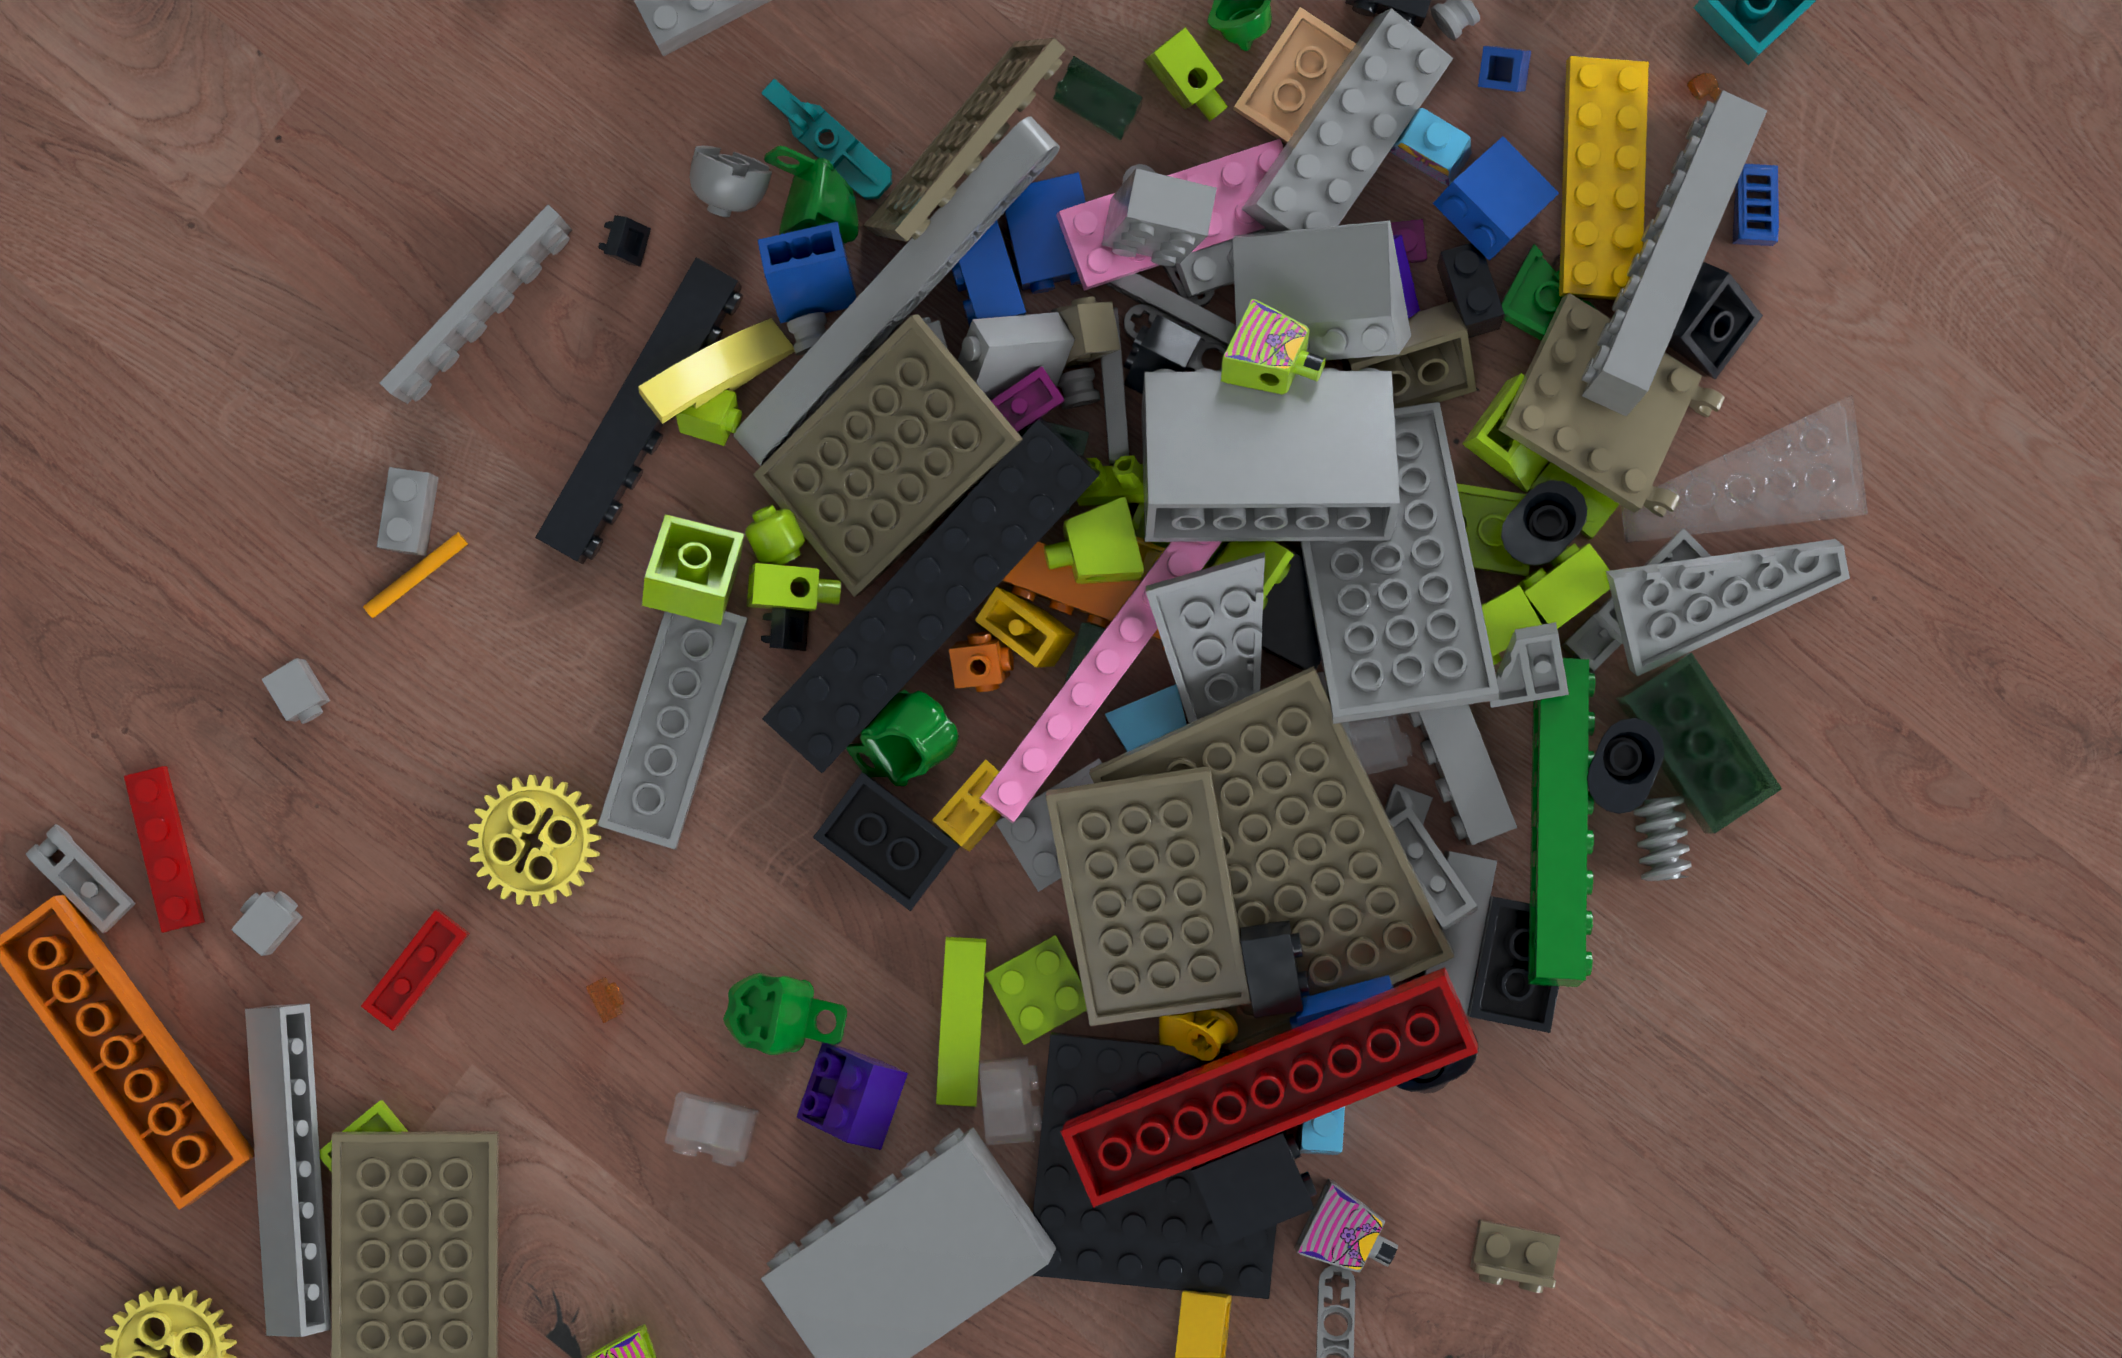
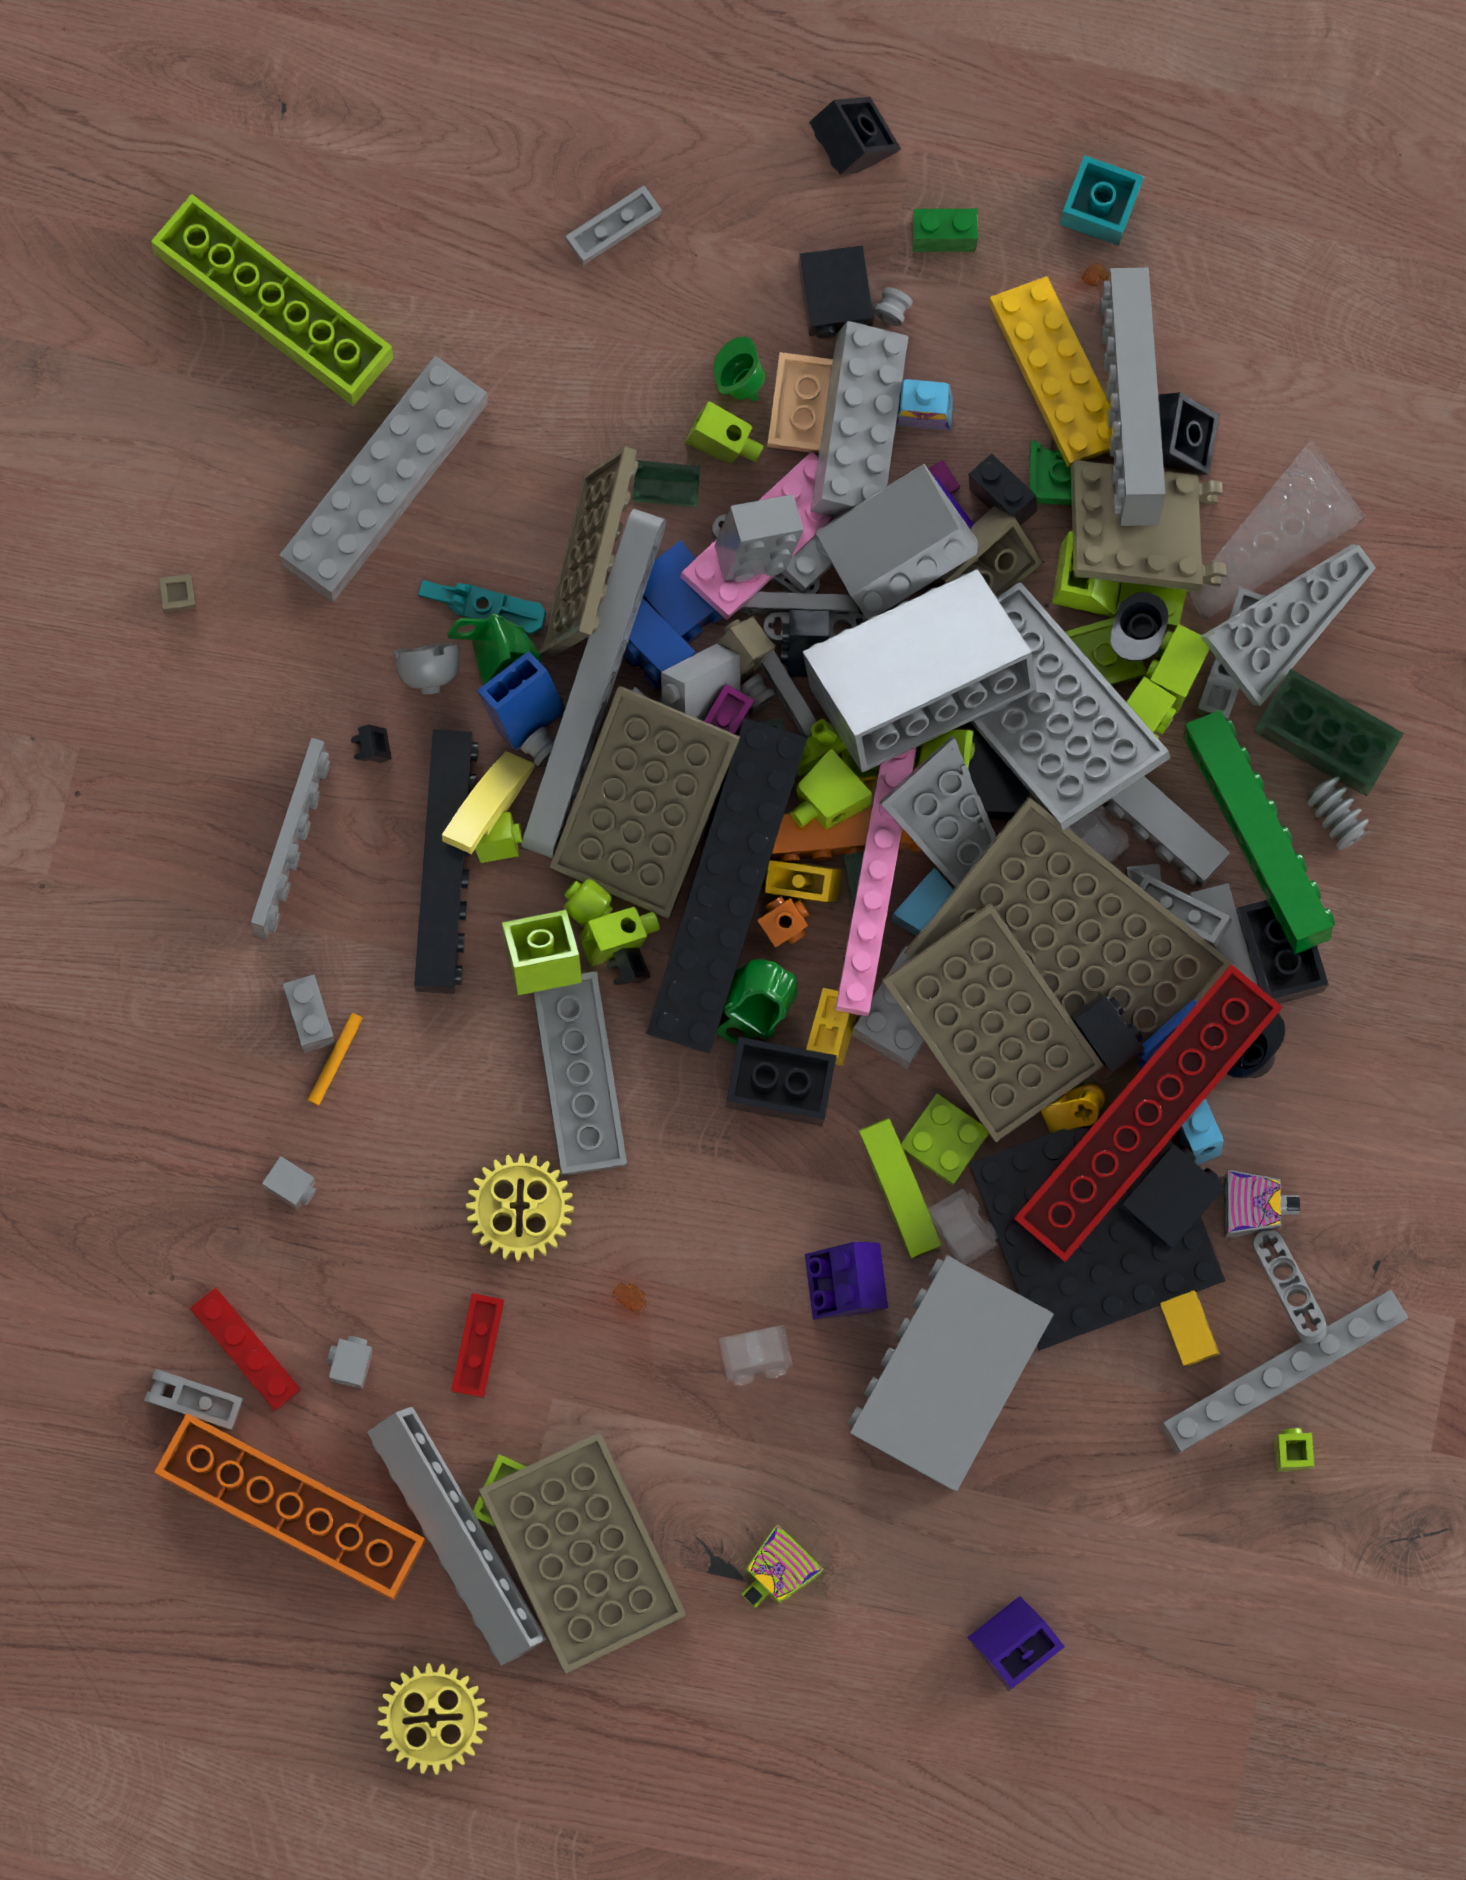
camera: 30 degrees left, 10 degrees down
green piece [723,973,847,1055] -> none
lime torso [1221,299,1326,394] -> none
blue brick [1433,136,1559,261] -> none
dark tan bracket [1470,1219,1561,1293] -> none
blue brick [1478,46,1531,92] -> none
light grey wing [1490,622,1569,708] -> none
black piece [1587,718,1664,814] -> none
blue slope [1732,164,1779,246] -> none

